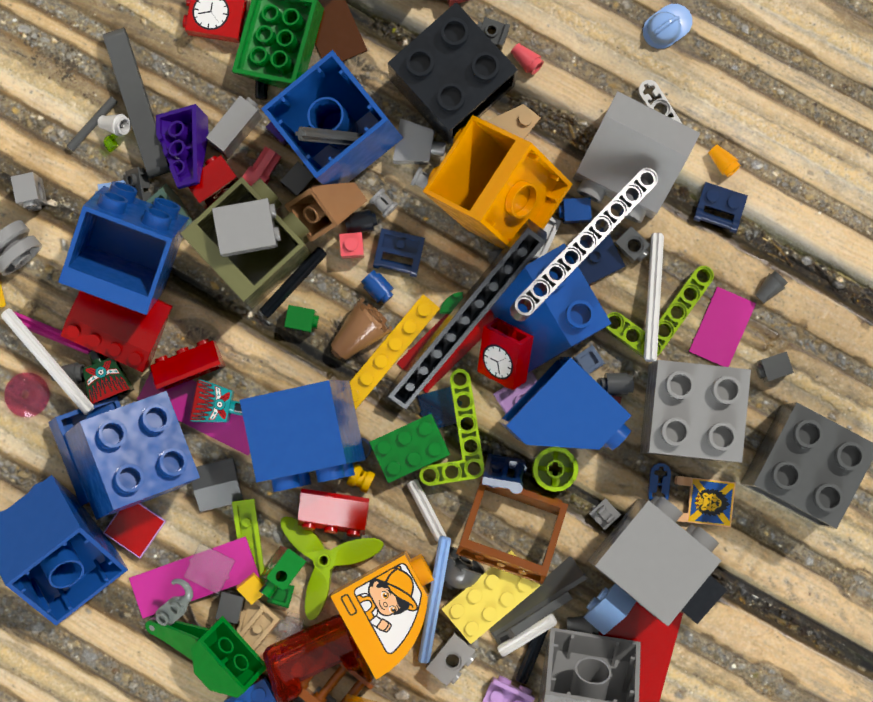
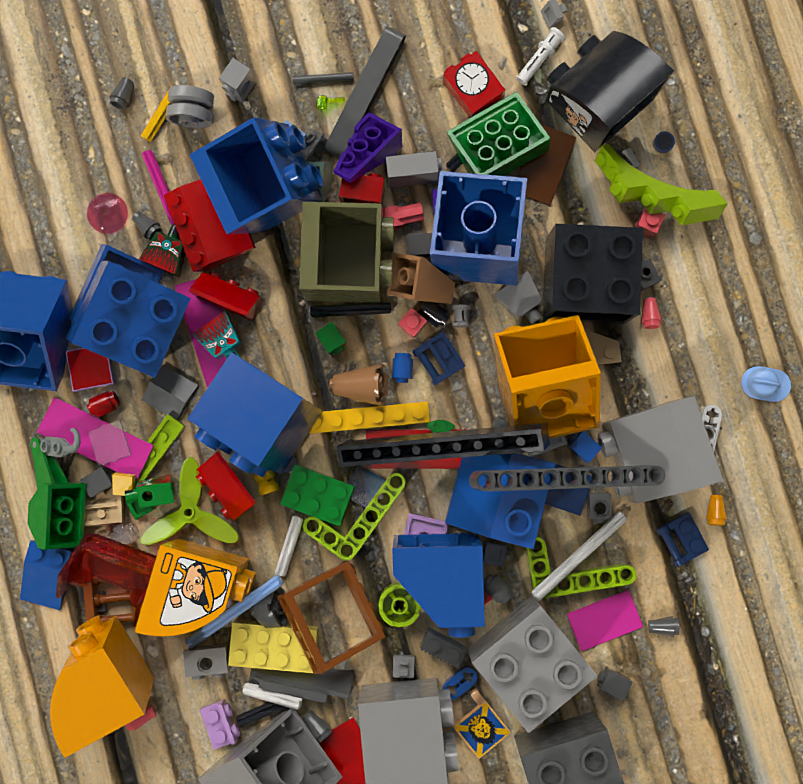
camera: 50 degrees right, 0 degrees up
white axle [1,308,94,415] -> none
white cone [98,114,131,136] -> none
light grey brick [212,198,281,257] -> none
dark grey axle [295,126,364,146] -> none
light grey bush [410,167,430,189] -> none
red brick [477,318,534,390] -> none
dark blue plate [482,454,527,494] -> none
light blue brick [583,583,636,635] -> none
none -> red brick [87,391,120,418]
none -> dark grey brick [420,627,467,668]

